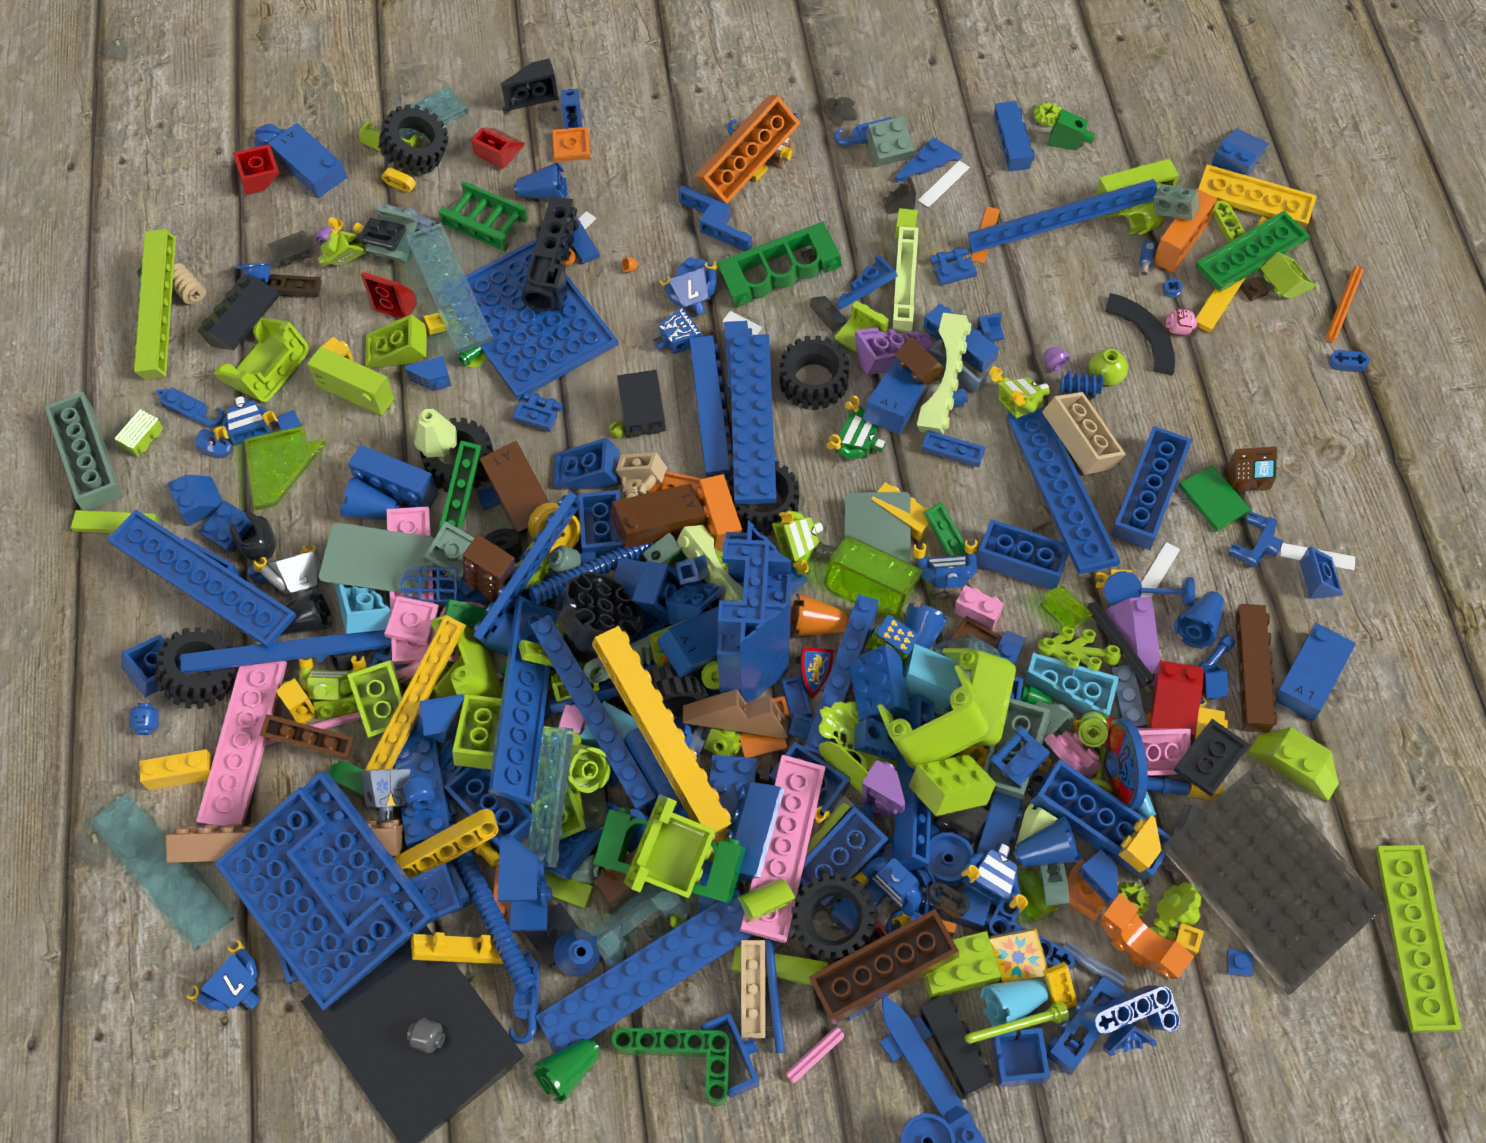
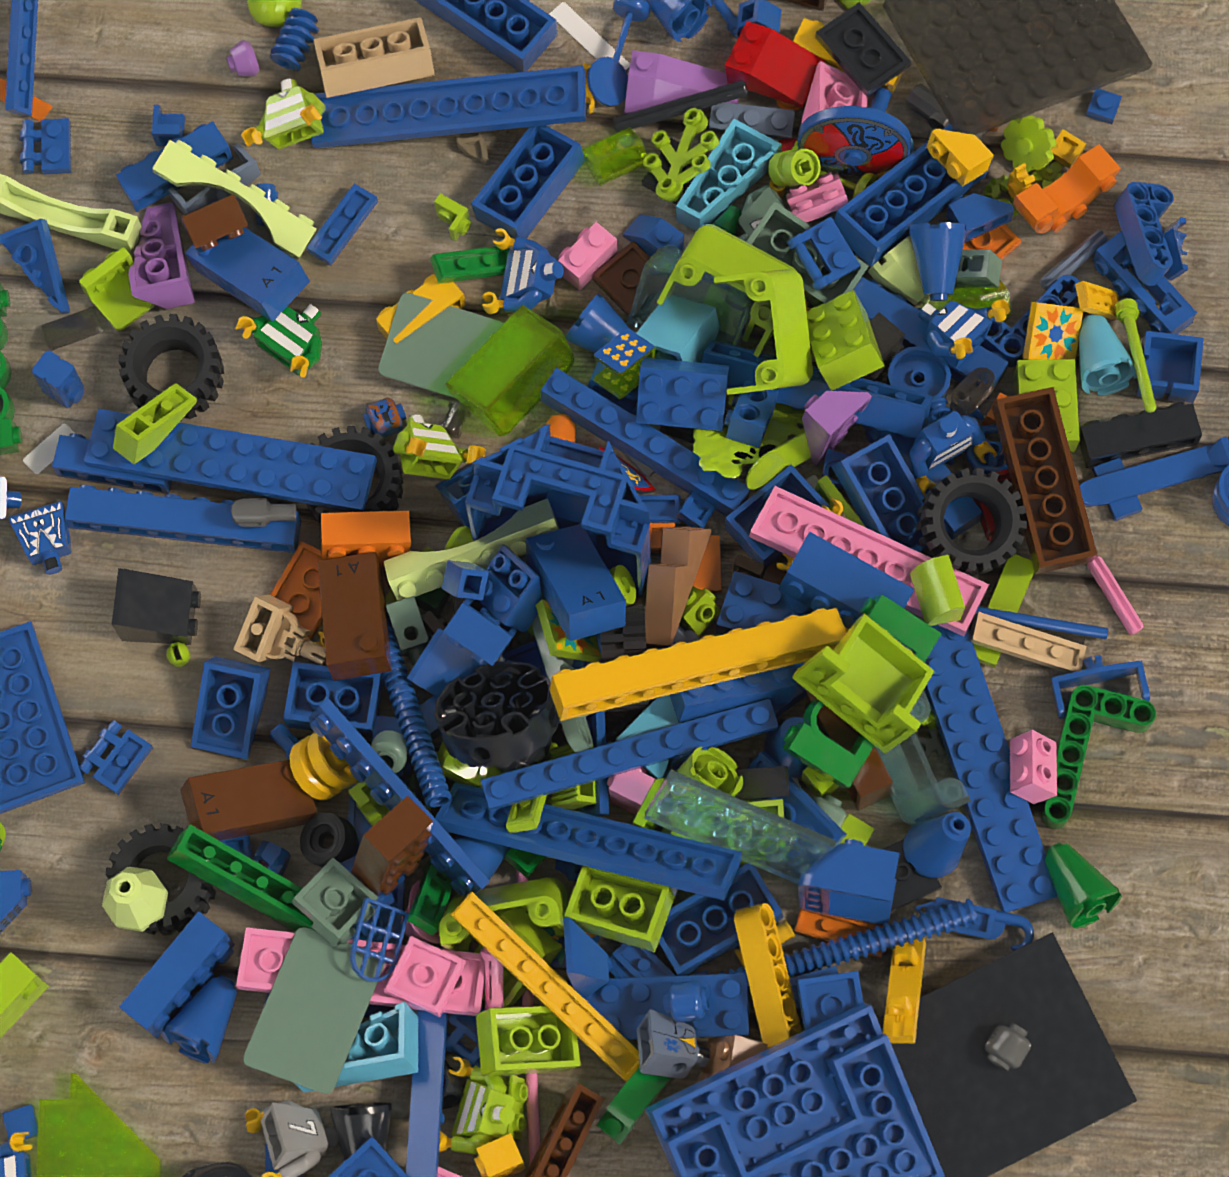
camera: 75 degrees left, 10 degrees up
none -> blue brick [32,350,85,408]
none -> lime slope [113,383,197,465]
none -> dark grey arm [231,498,296,527]
none -> blue rock [253,840,291,876]
none -> blue head [362,397,407,438]
none -> lime bracket [434,193,471,241]
none -> yellow plate [1007,163,1035,199]
none -> bright pink brick [1010,730,1057,804]

